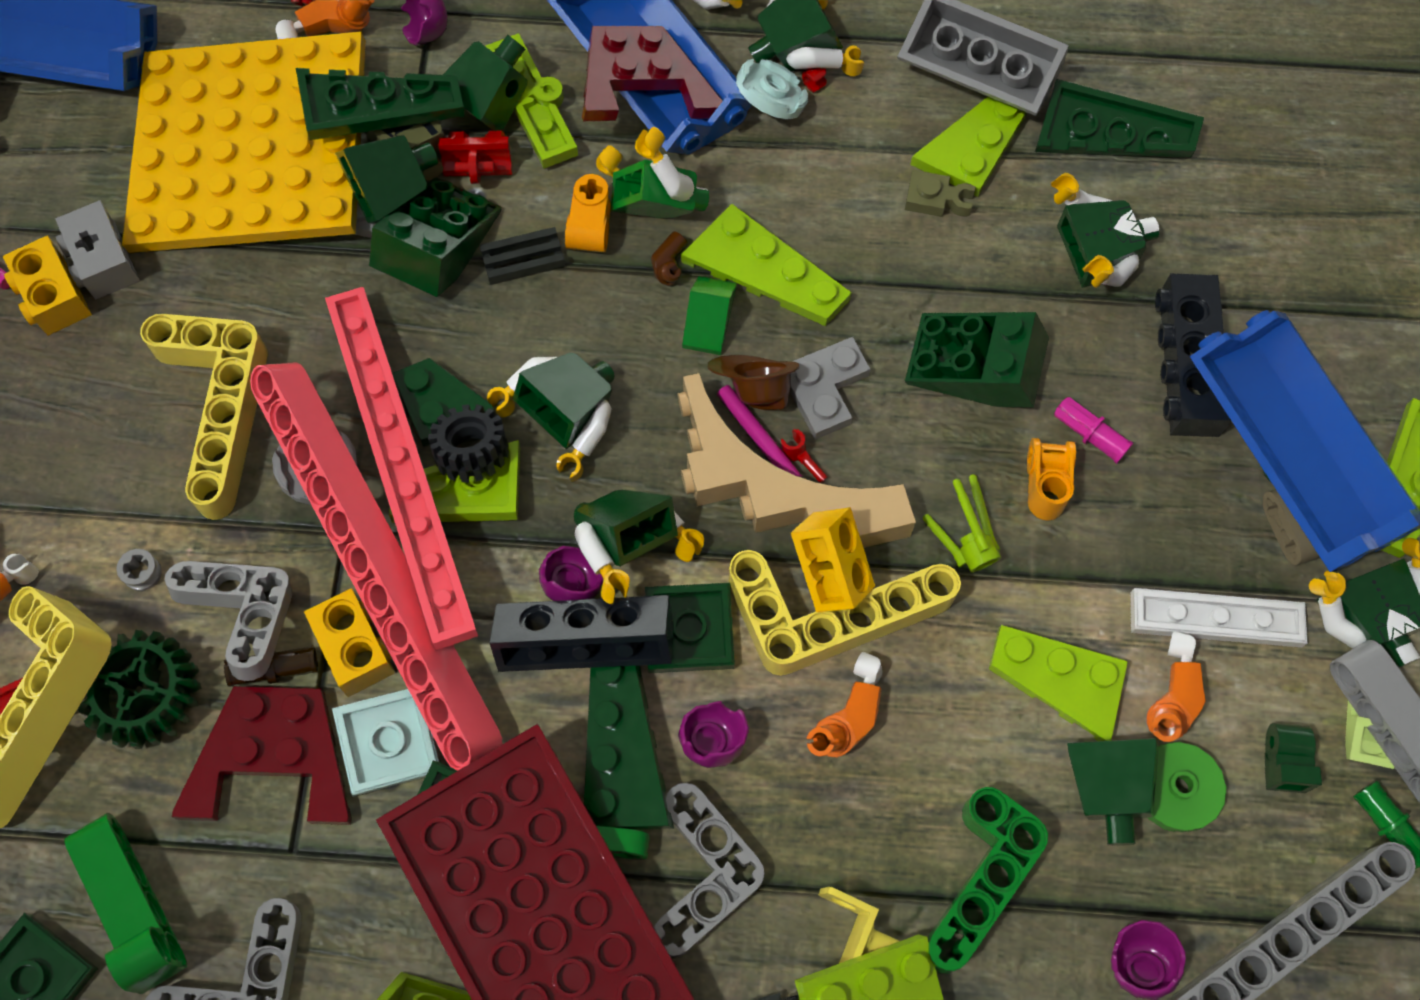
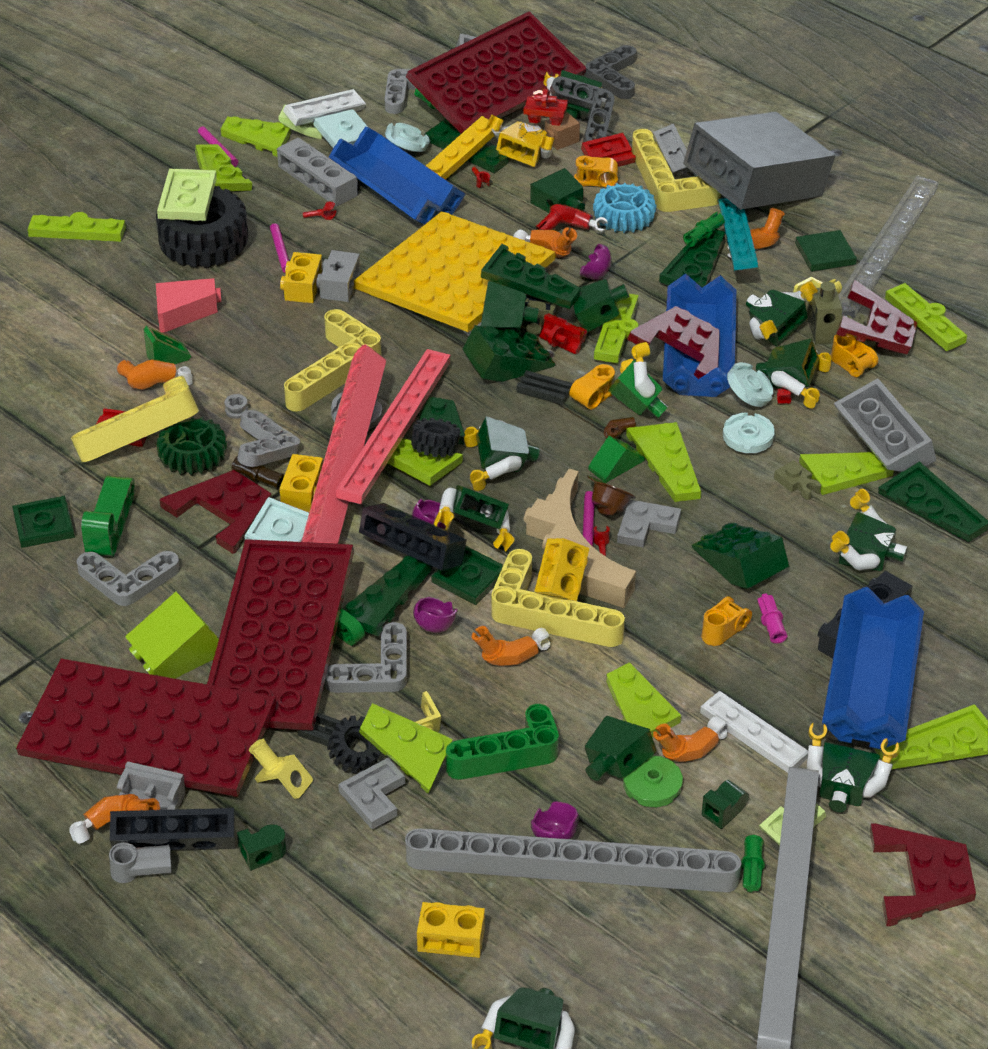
camera: 40 degrees right, 25 degrees down
lime plant [923,474,1002,572] -> none
none -> light aqua plate [723,413,775,453]

